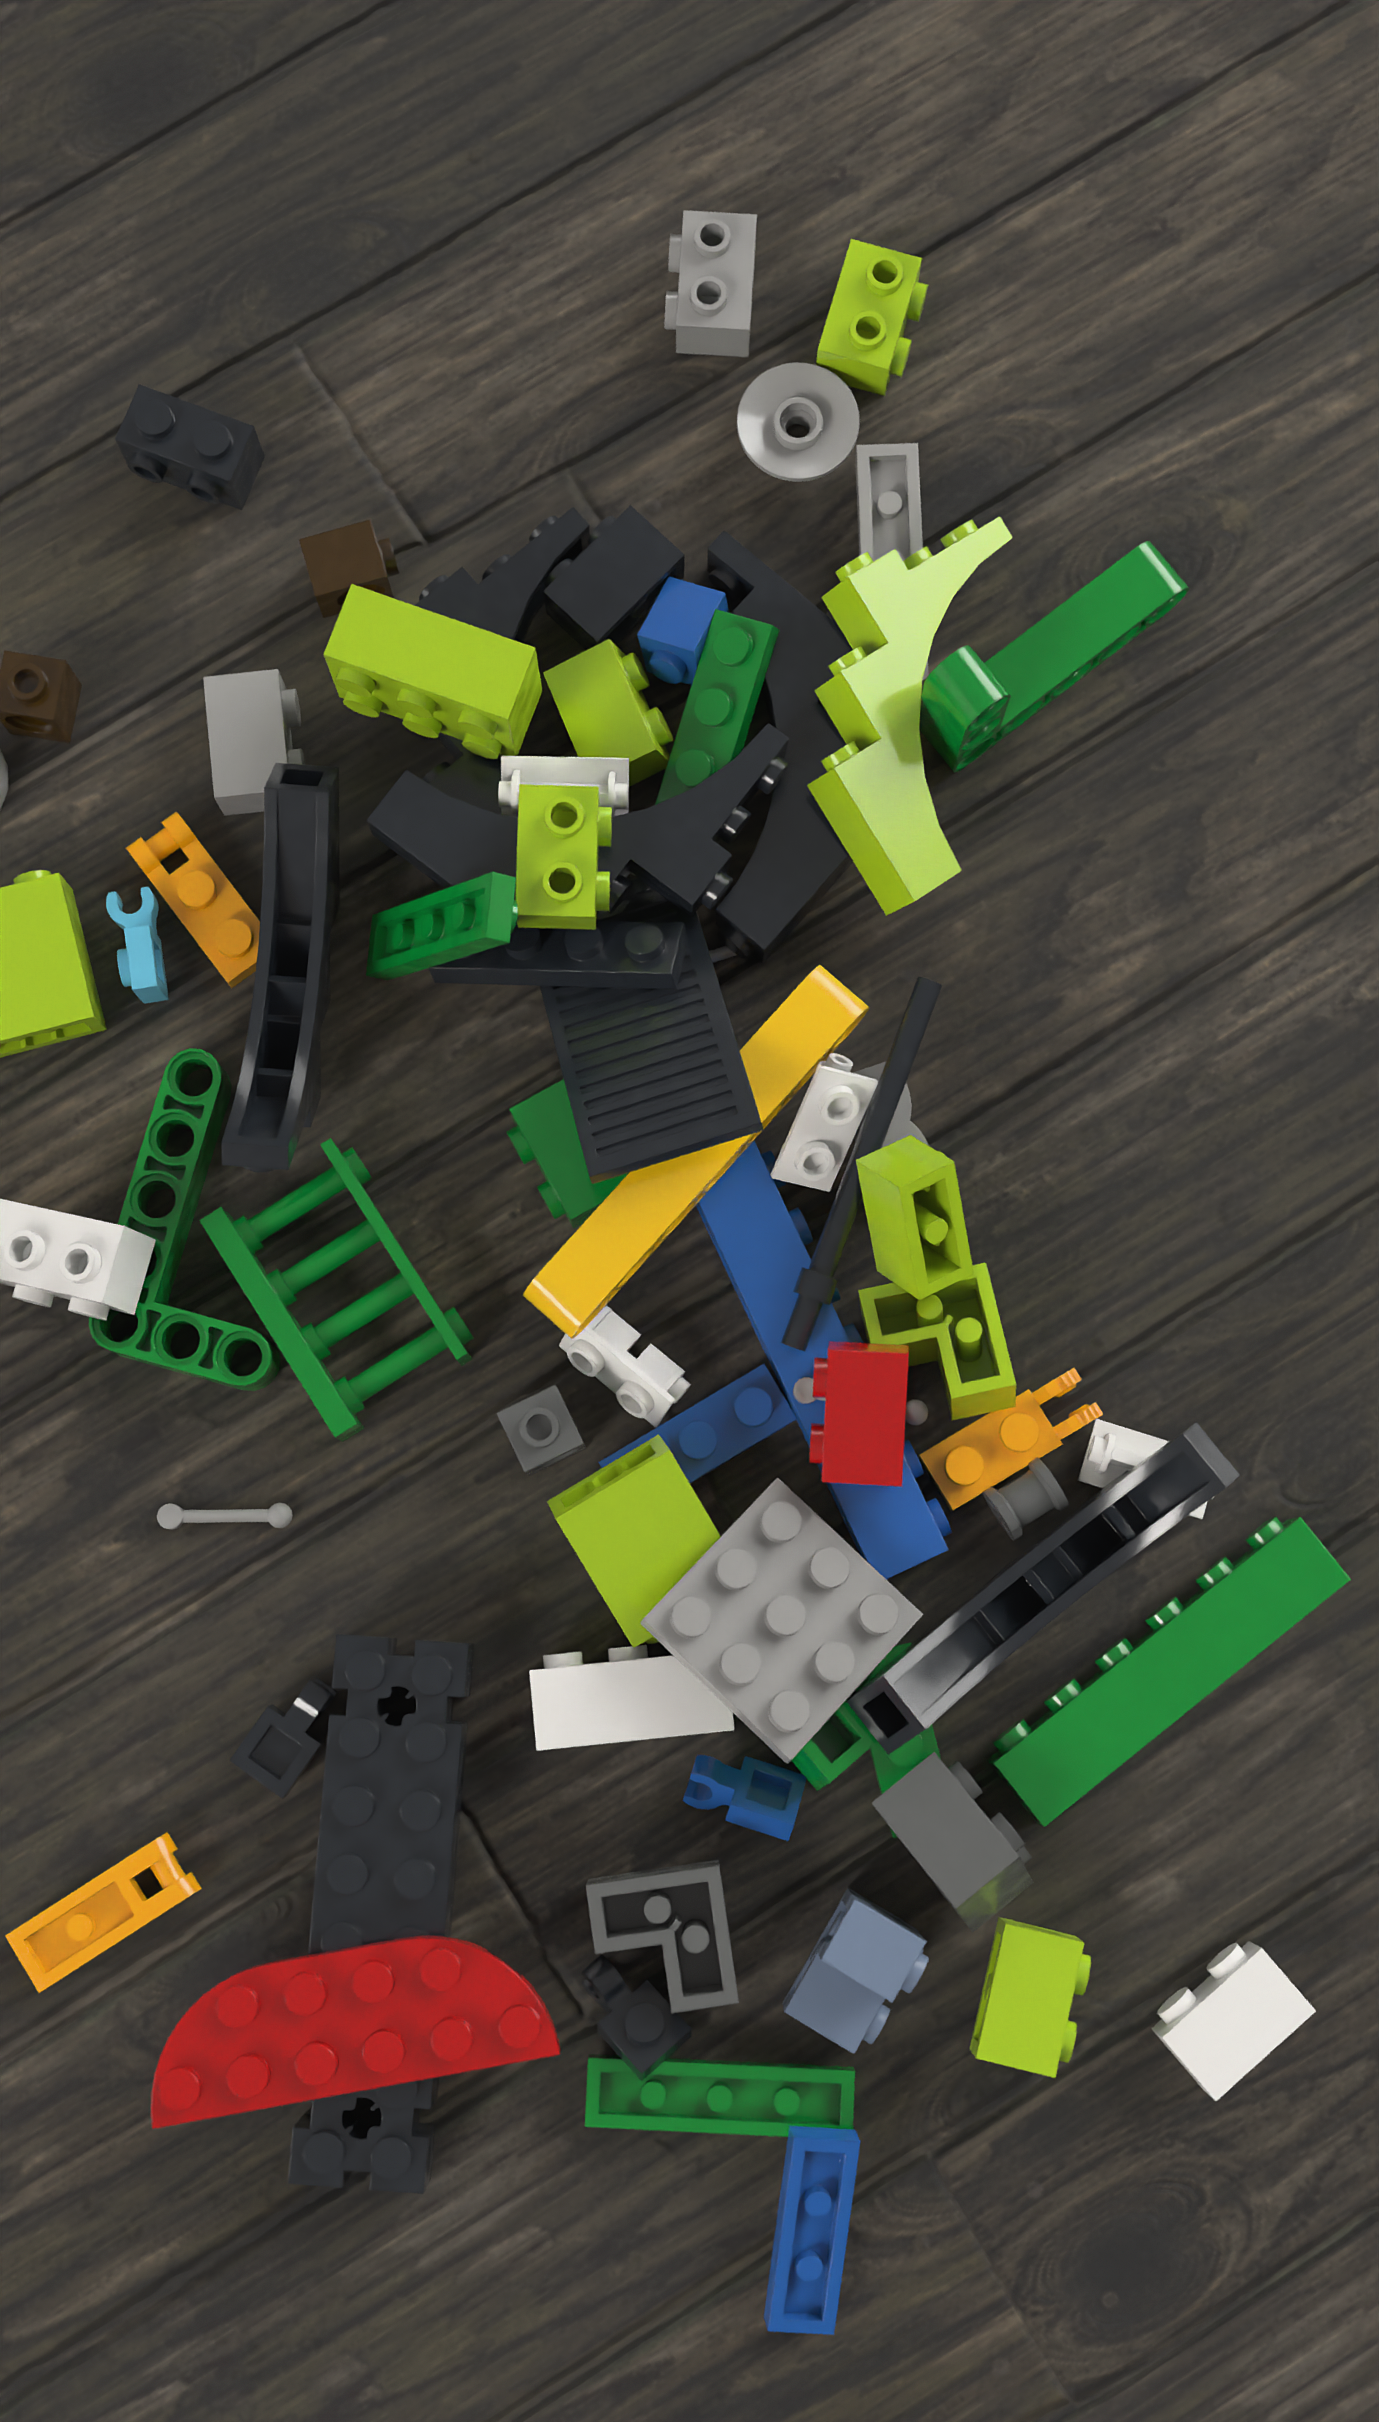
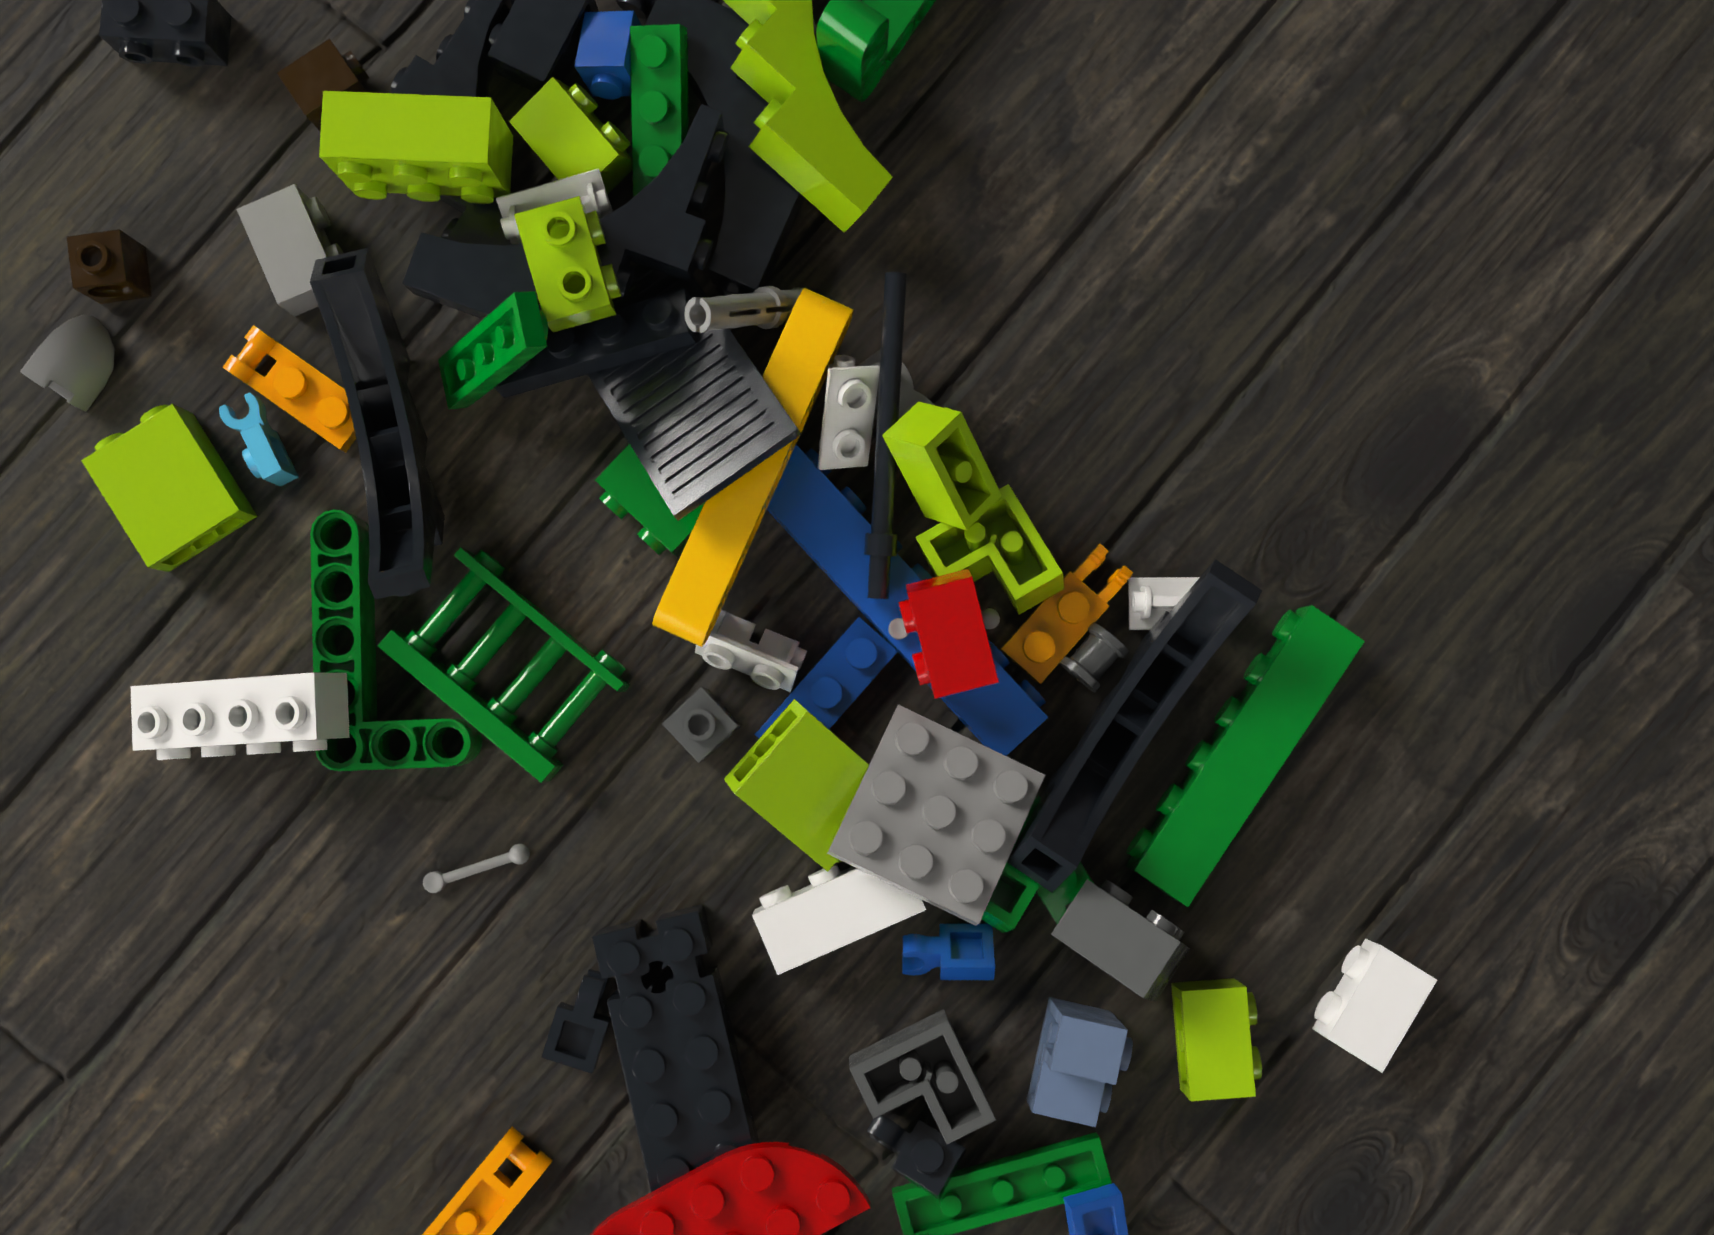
camera: 25 degrees left, 5 degrees up
none -> light grey pin [684,286,804,333]

